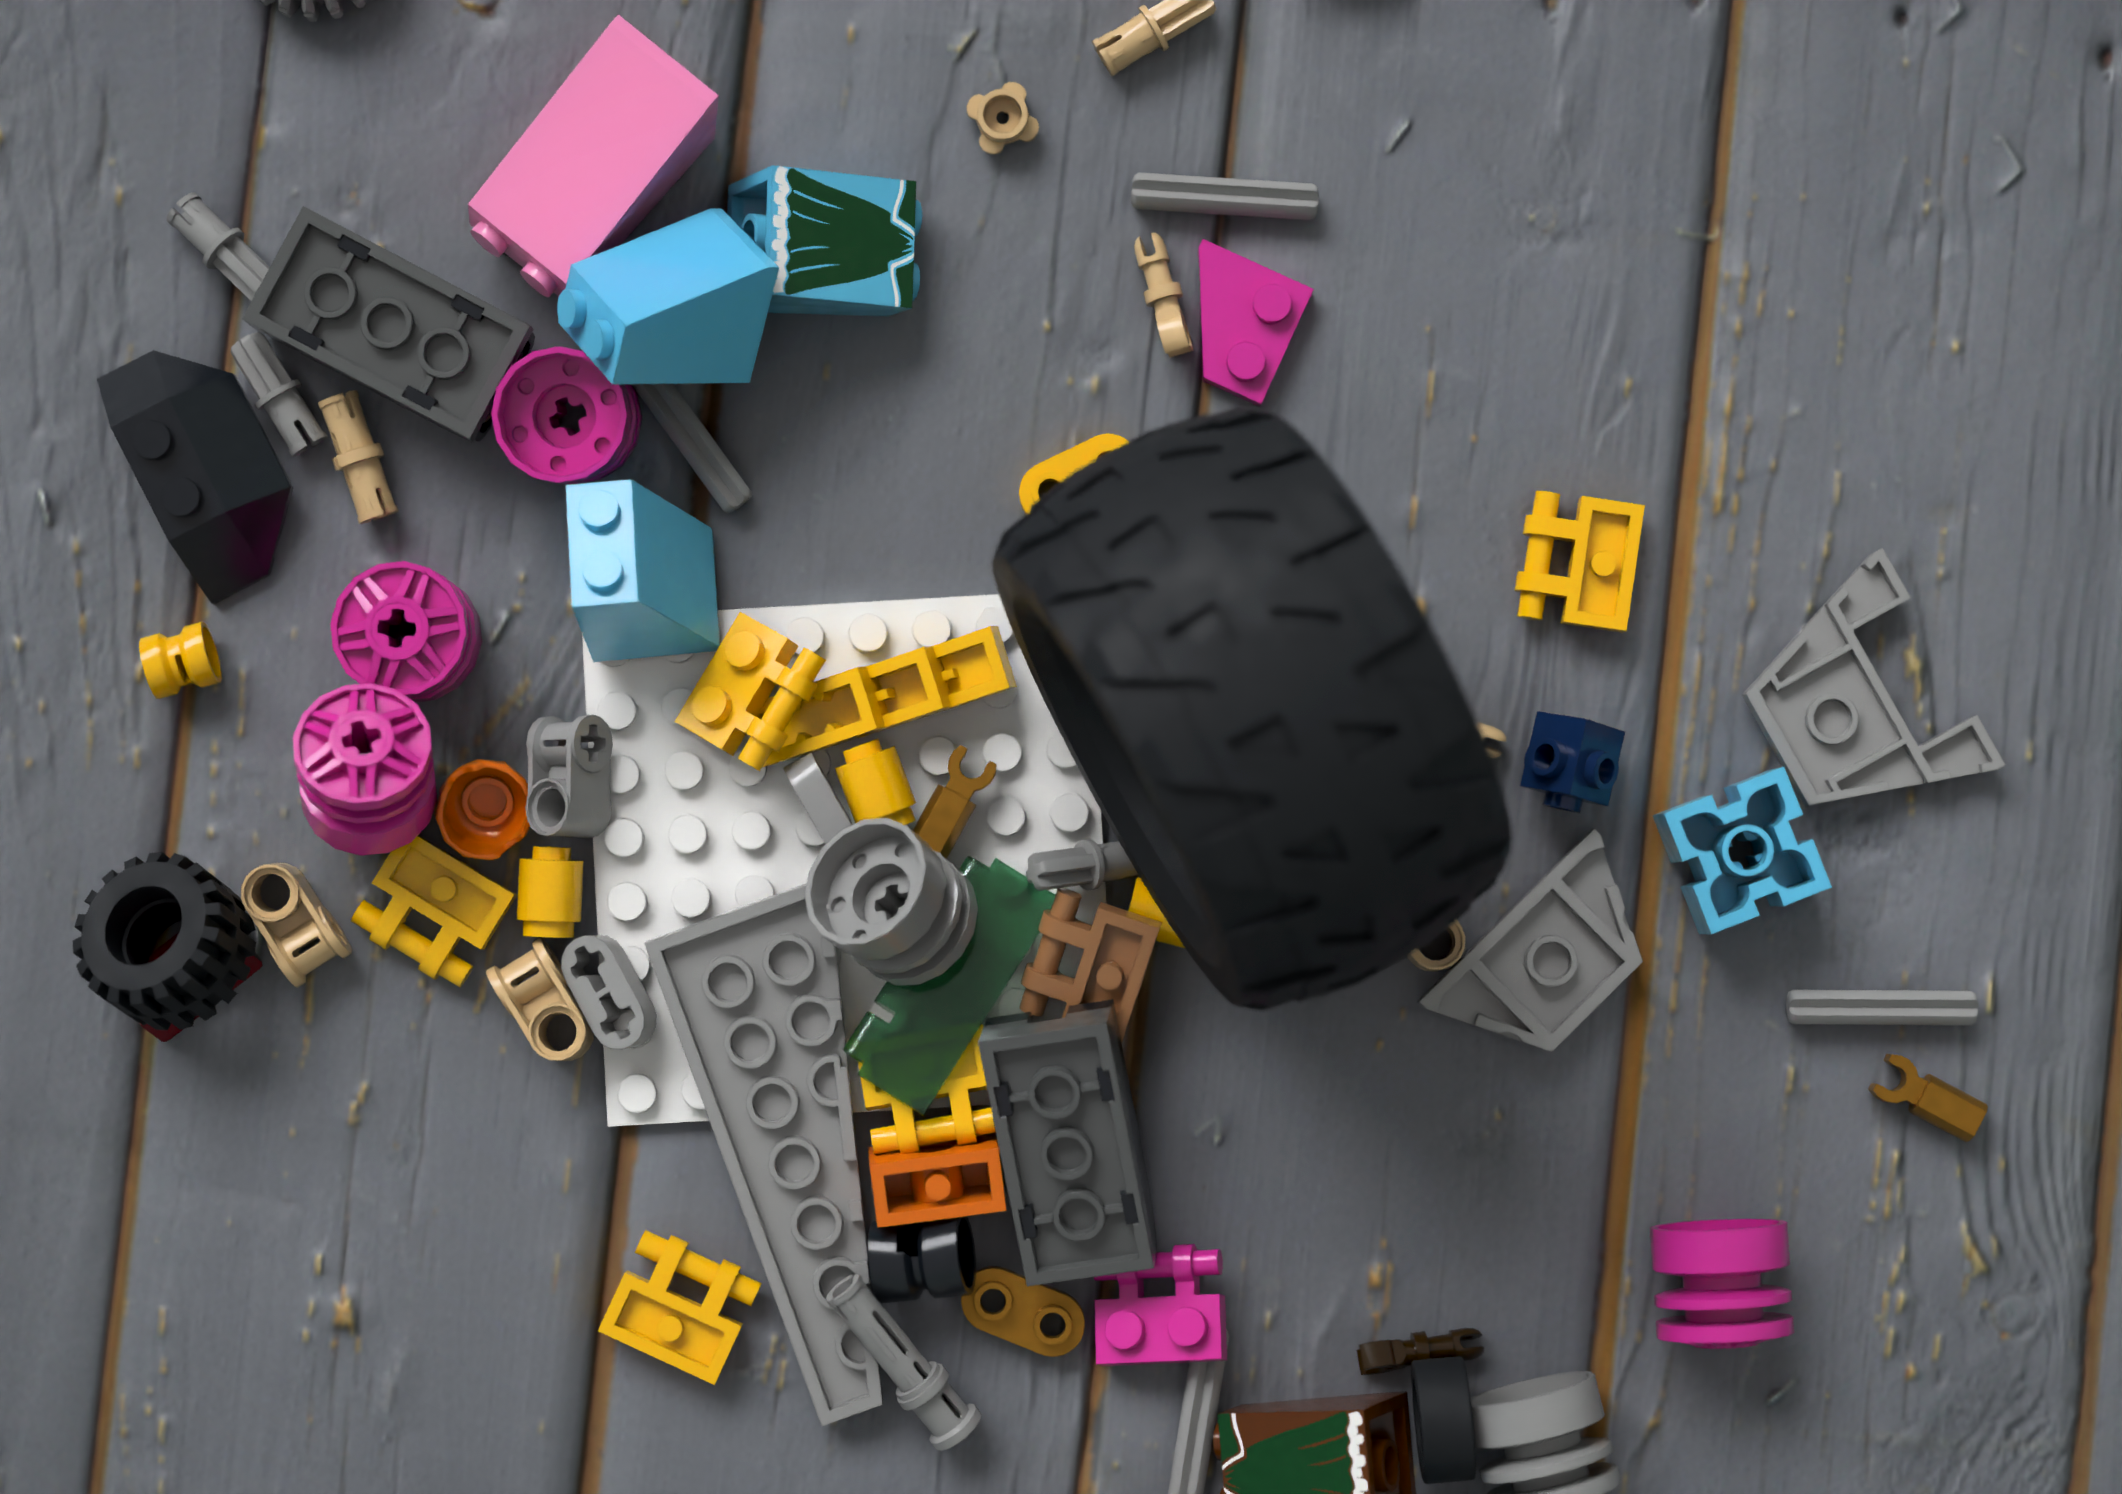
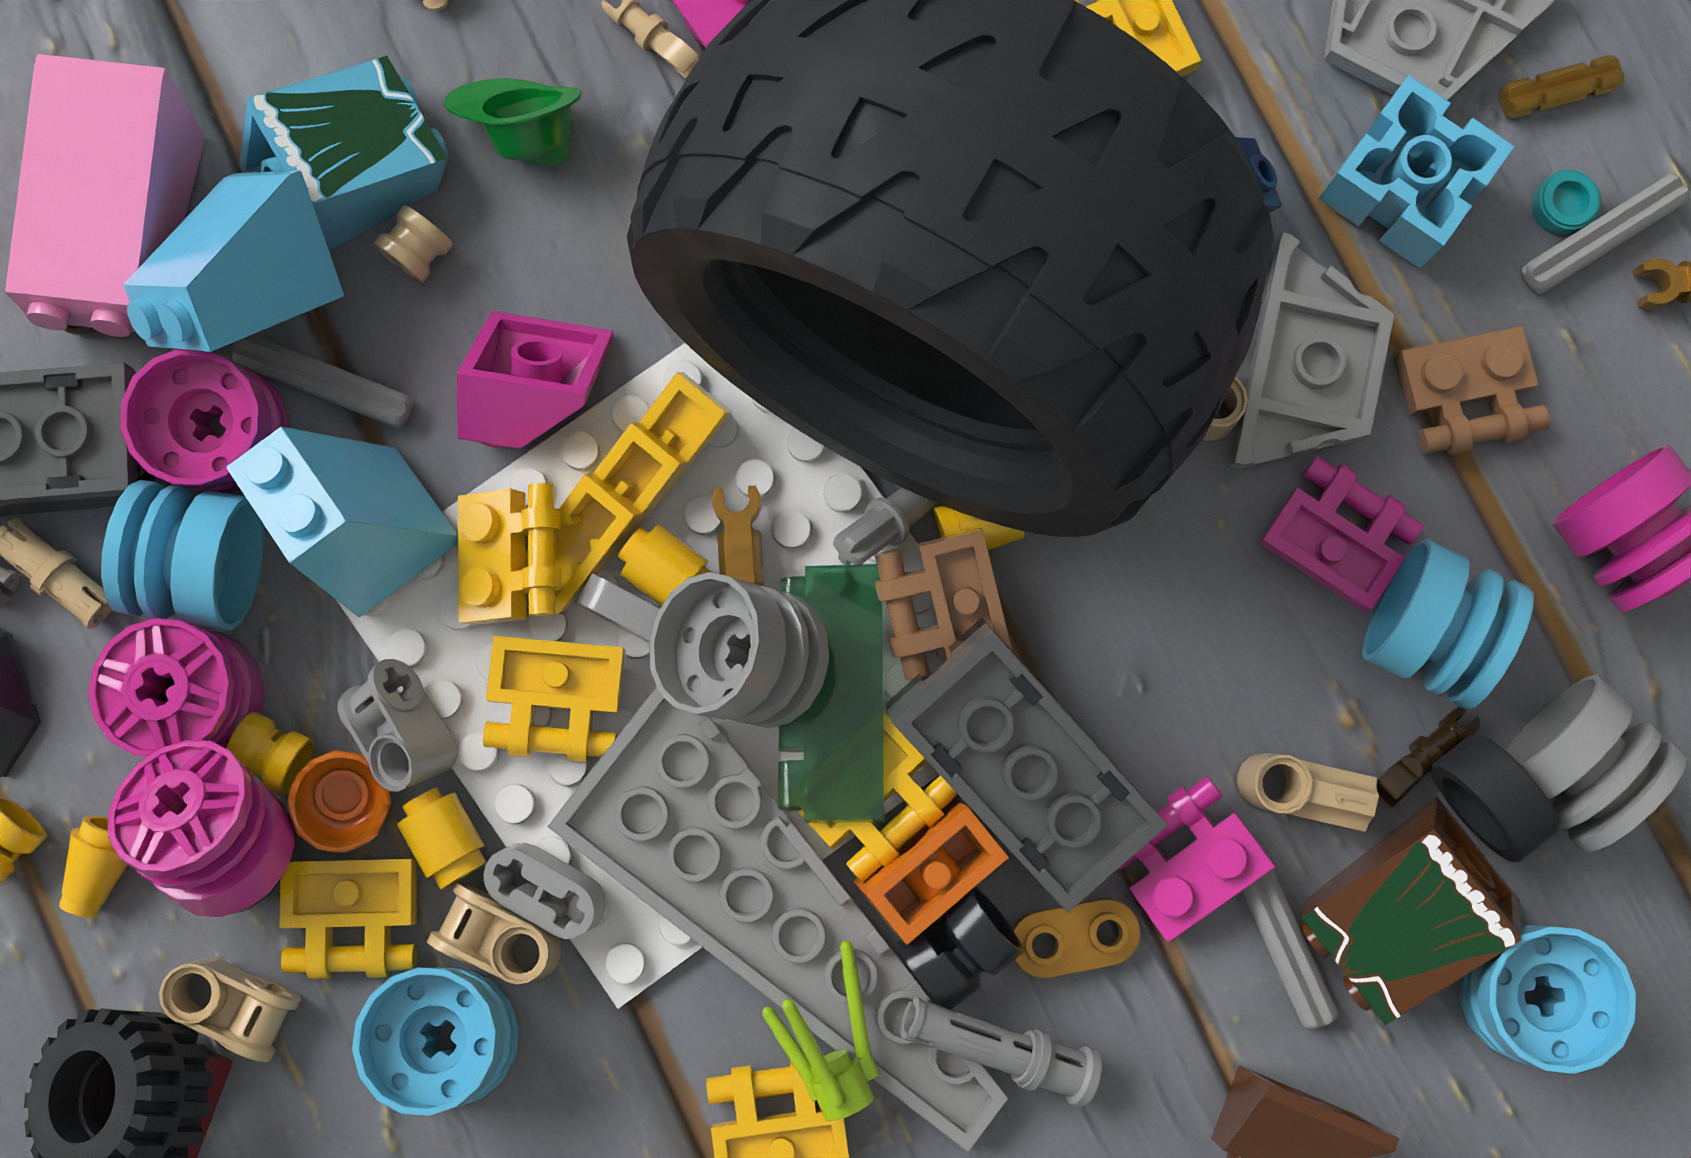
camera: 30 degrees left, 5 degrees down
none -> yellow cone [59,815,128,918]
none -> medium azure wheel [101,480,265,631]
none -> yellow wheel [226,712,315,797]
none -> medium azure wheel [352,967,520,1116]
none -> tan wheel [372,205,454,284]
none -> green piece [444,78,582,165]
none -> dark pink slope [457,311,613,449]
none -> yellow plate [483,636,626,763]
none -> lime plant [762,940,879,1121]
none -> tan piece [1237,753,1379,832]
none -> dark pink plate [1258,455,1424,613]
none -> medium azure wheel [1362,538,1534,709]
none -> medium nougat plate [1395,326,1550,455]
none -> pearl gold axle [1499,55,1624,119]
none -> teal tile [1531,170,1601,236]

